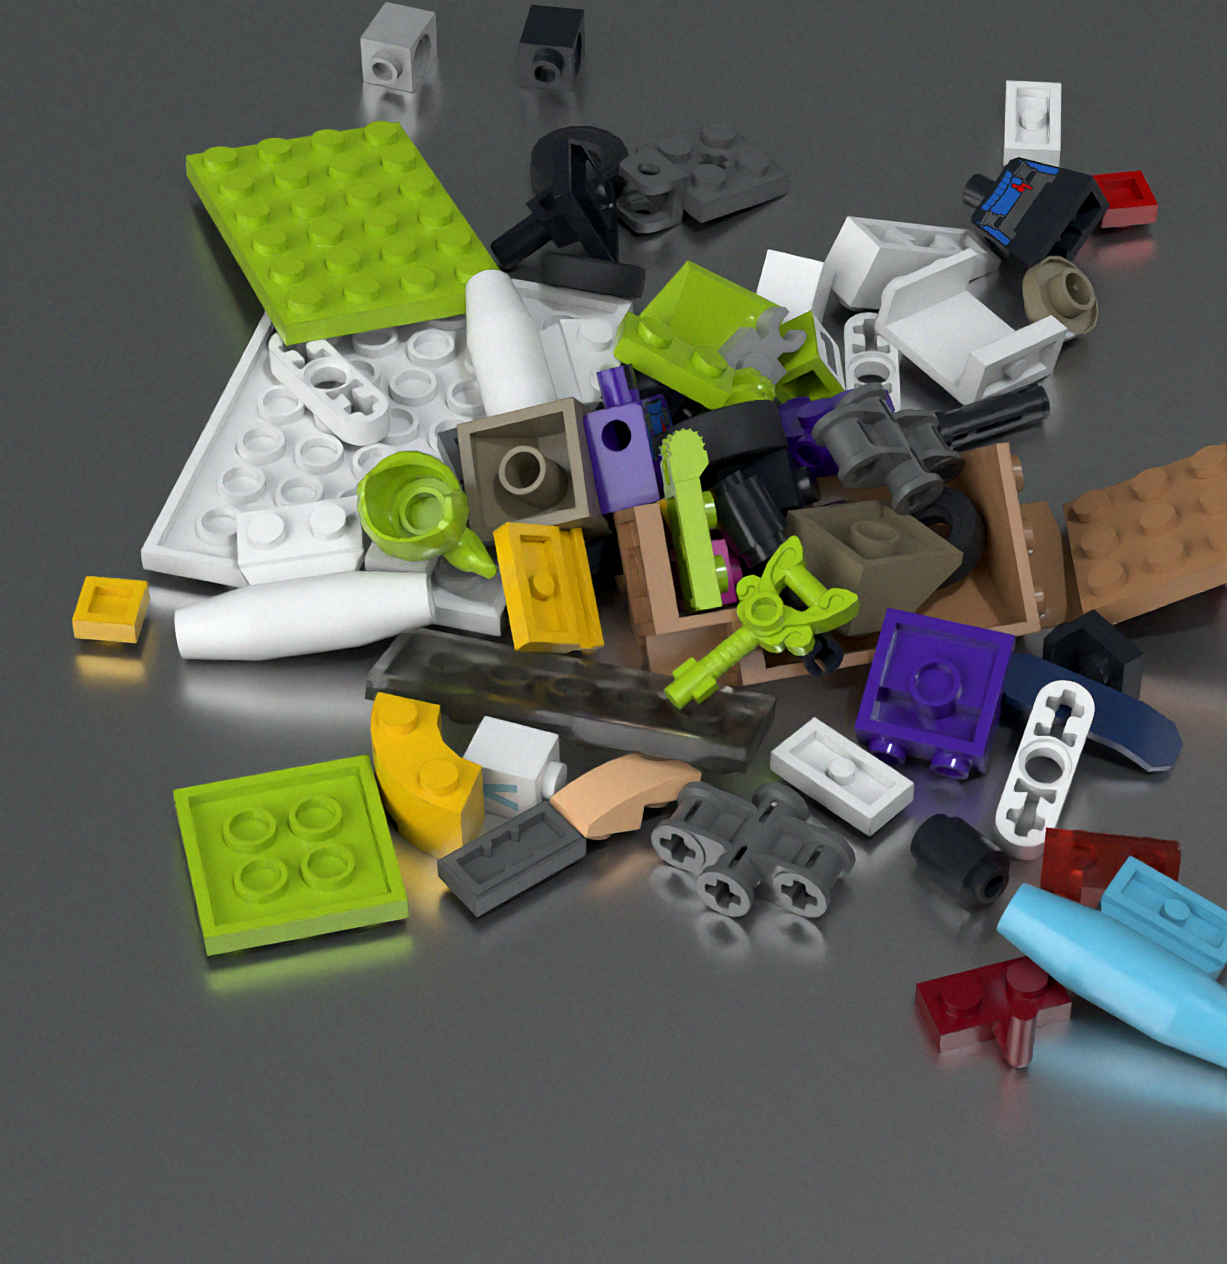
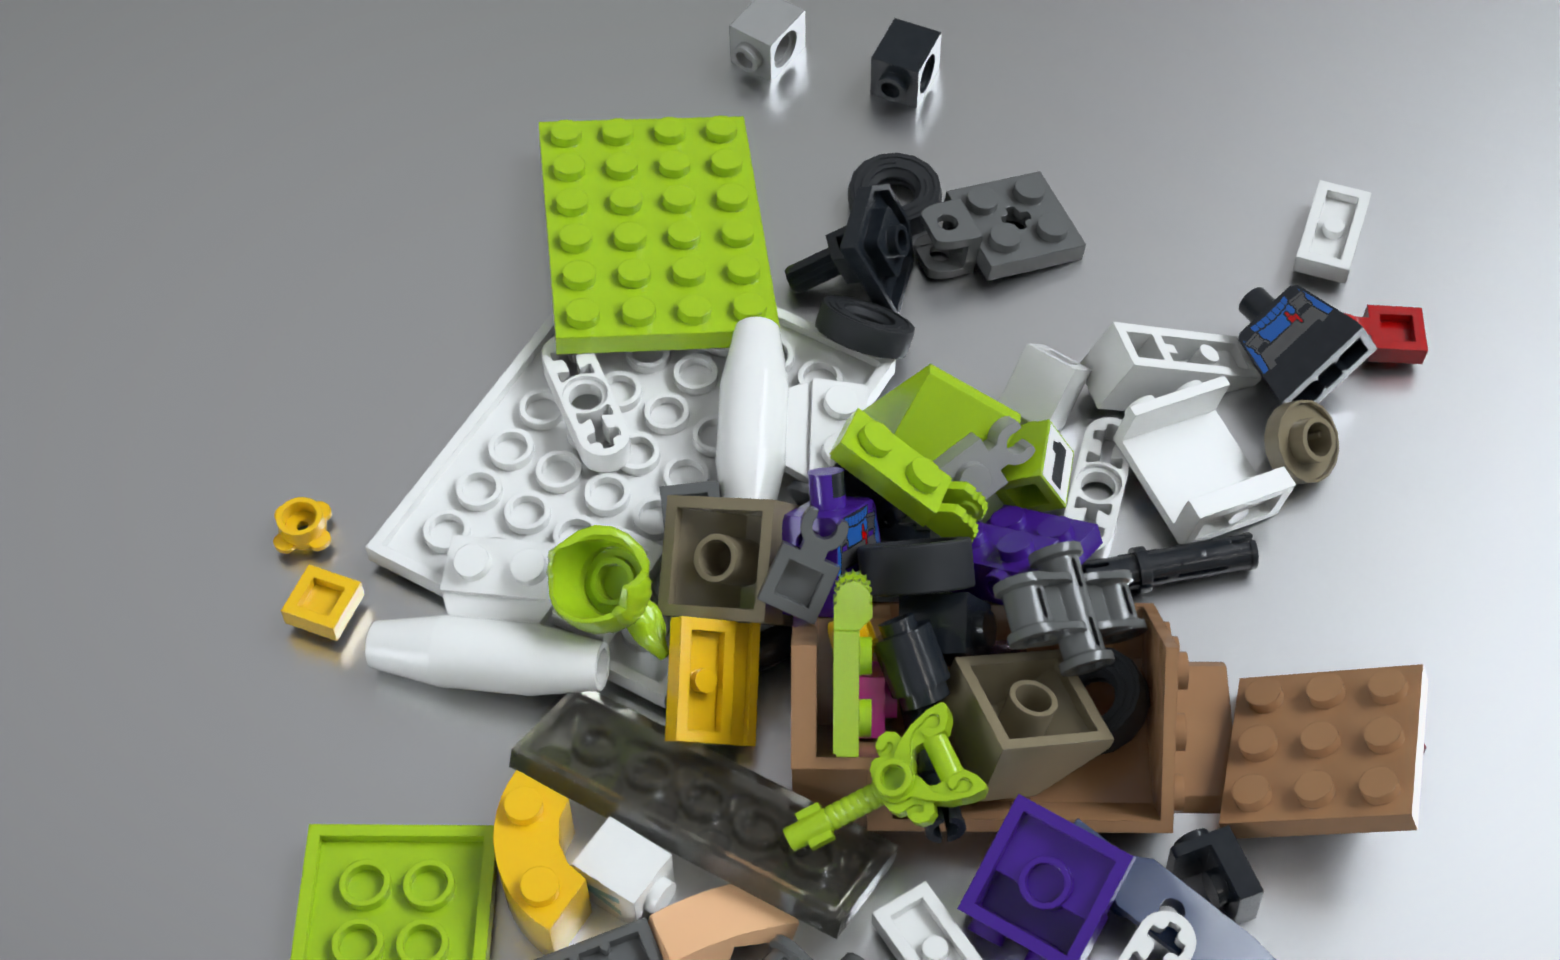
camera: 15 degrees right, 10 degrees up
none -> yellow plate [273,497,332,554]
none -> dark grey plate [757,505,849,625]

